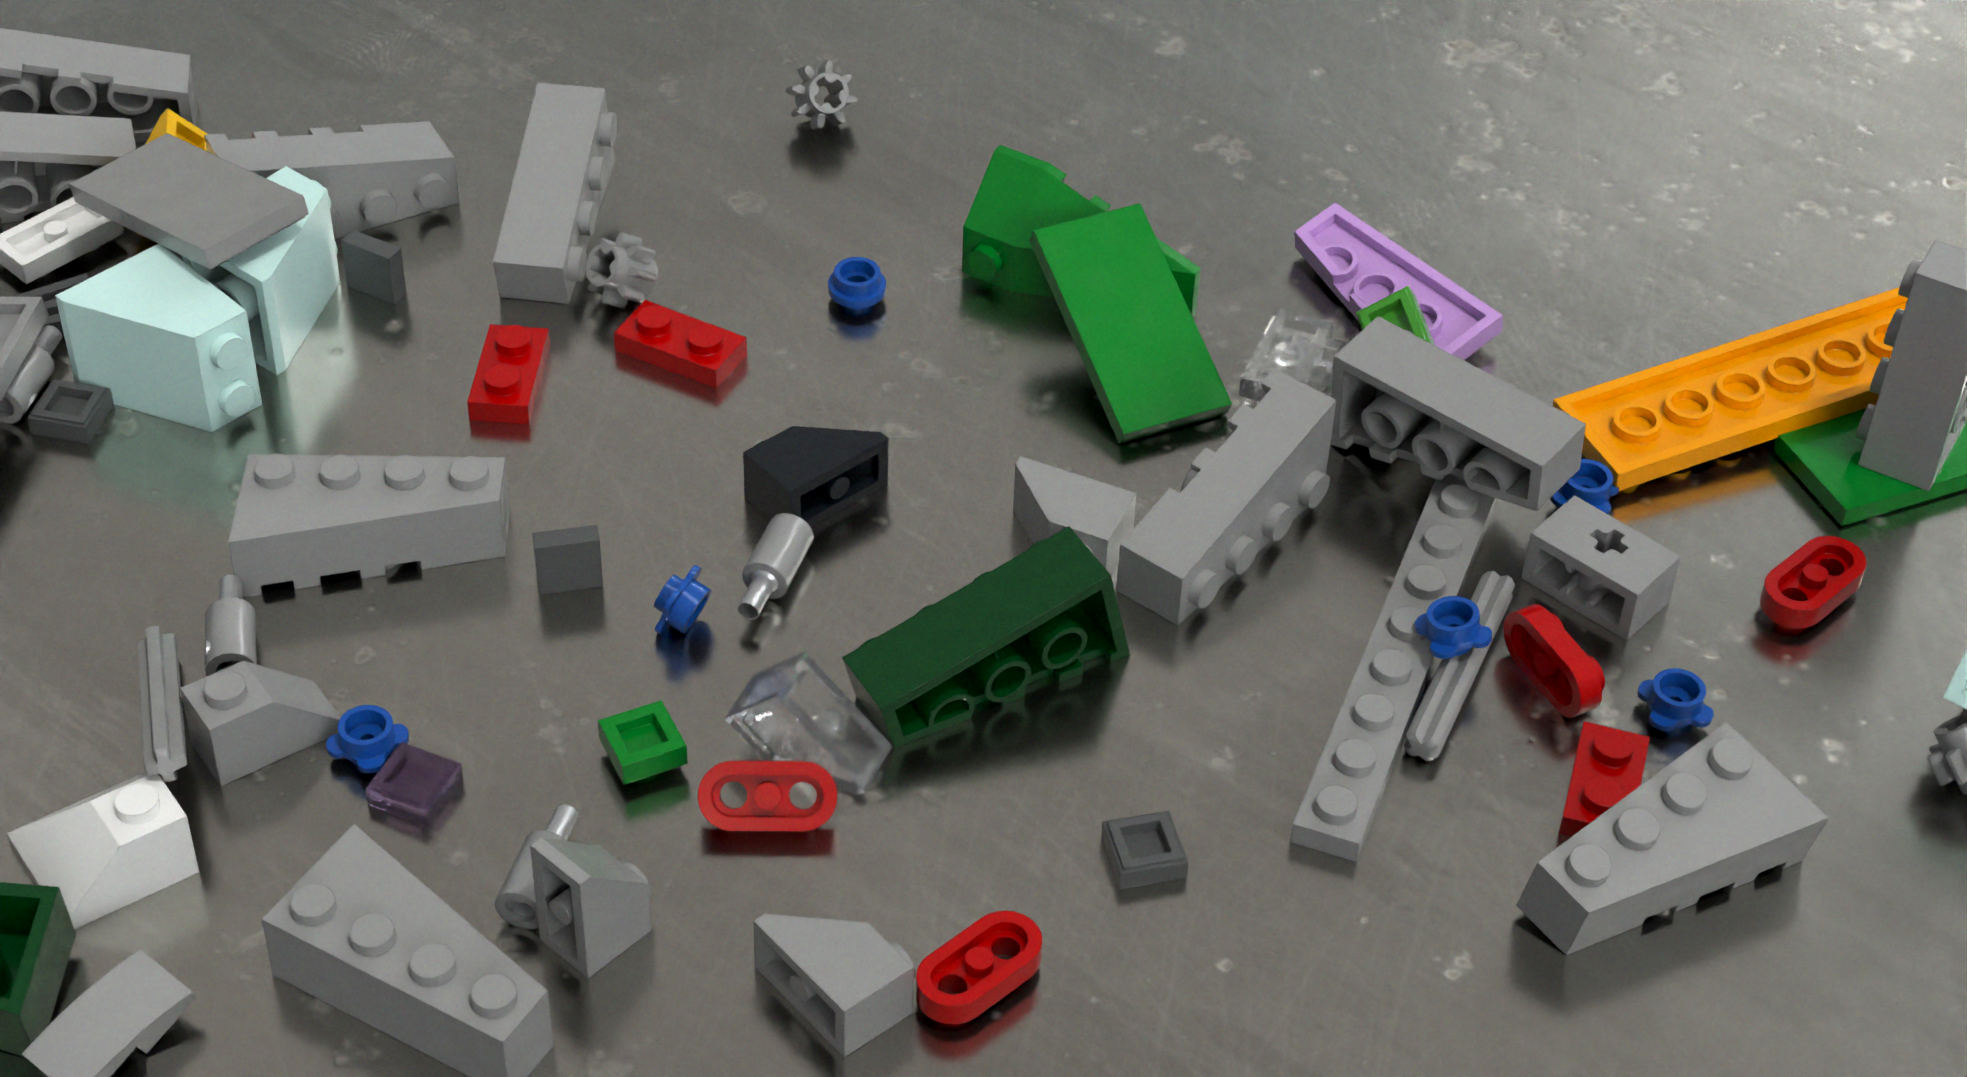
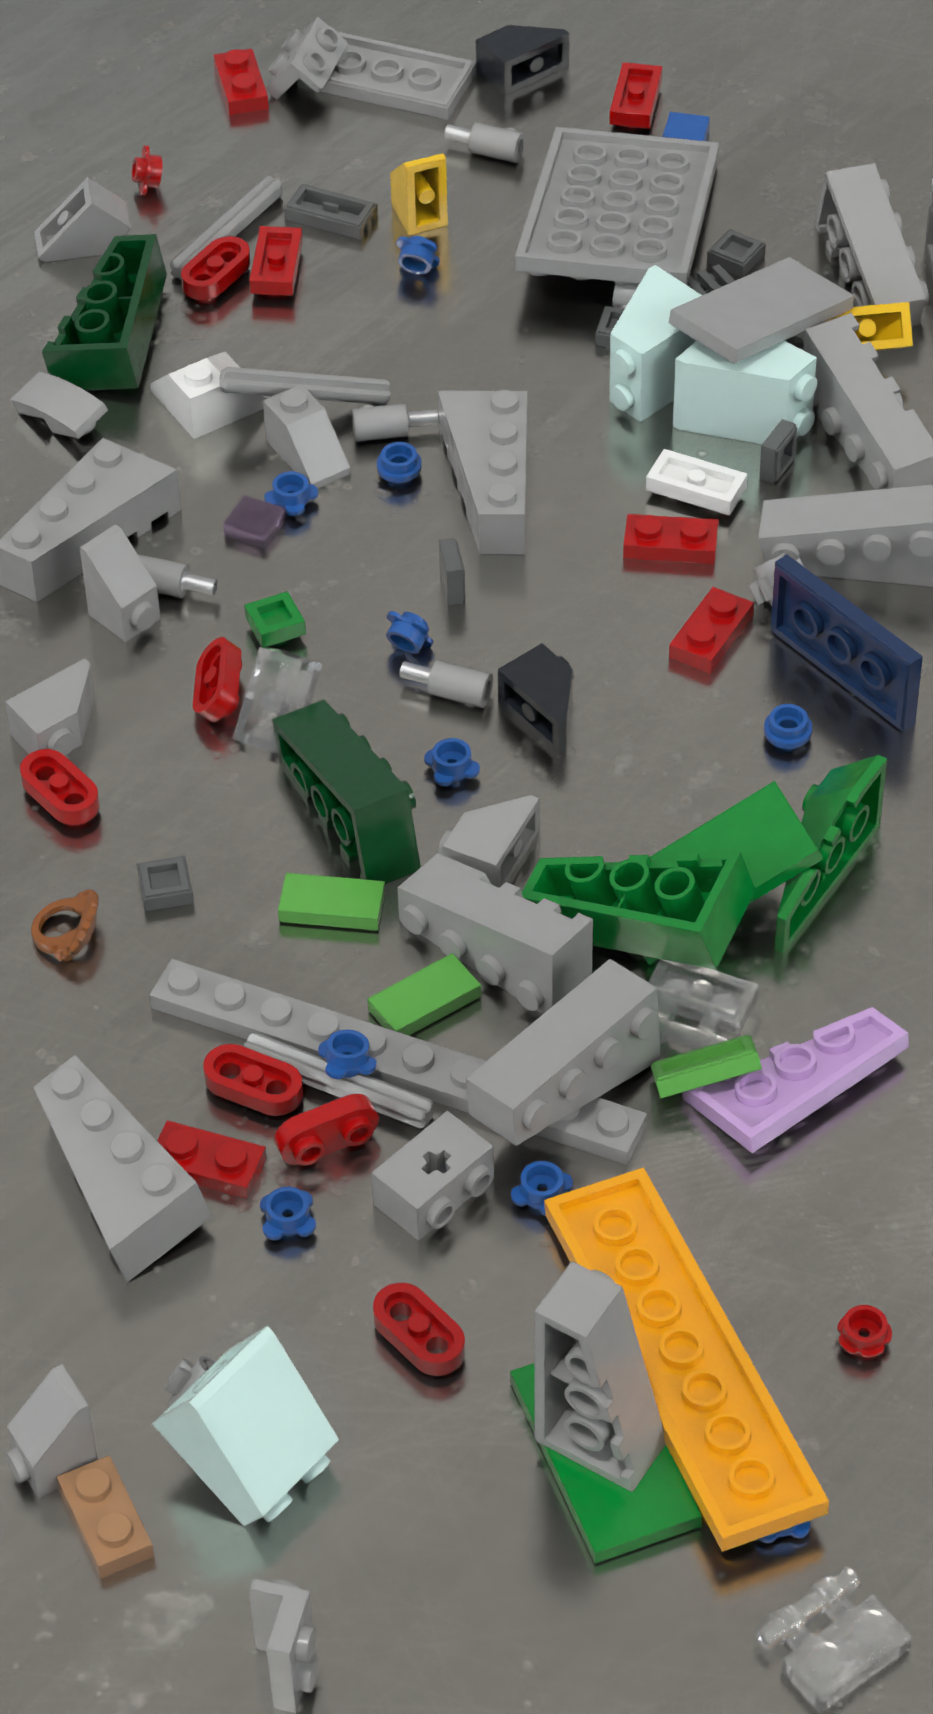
camera: 95 degrees right, 5 degrees up
none -> dark orange piece [31,889,99,962]
none -> red plate [203,1044,303,1116]
none -> bright green tile [278,873,385,931]
none -> bright green tile [367,953,481,1036]
none -> blue plate [377,442,422,483]
none -> blue plate [424,738,480,786]
none -> green wedge [522,852,756,970]
none -> white plate [646,449,748,515]
none -> dark blue tile [771,554,923,732]
none -> red plate [837,1305,892,1358]

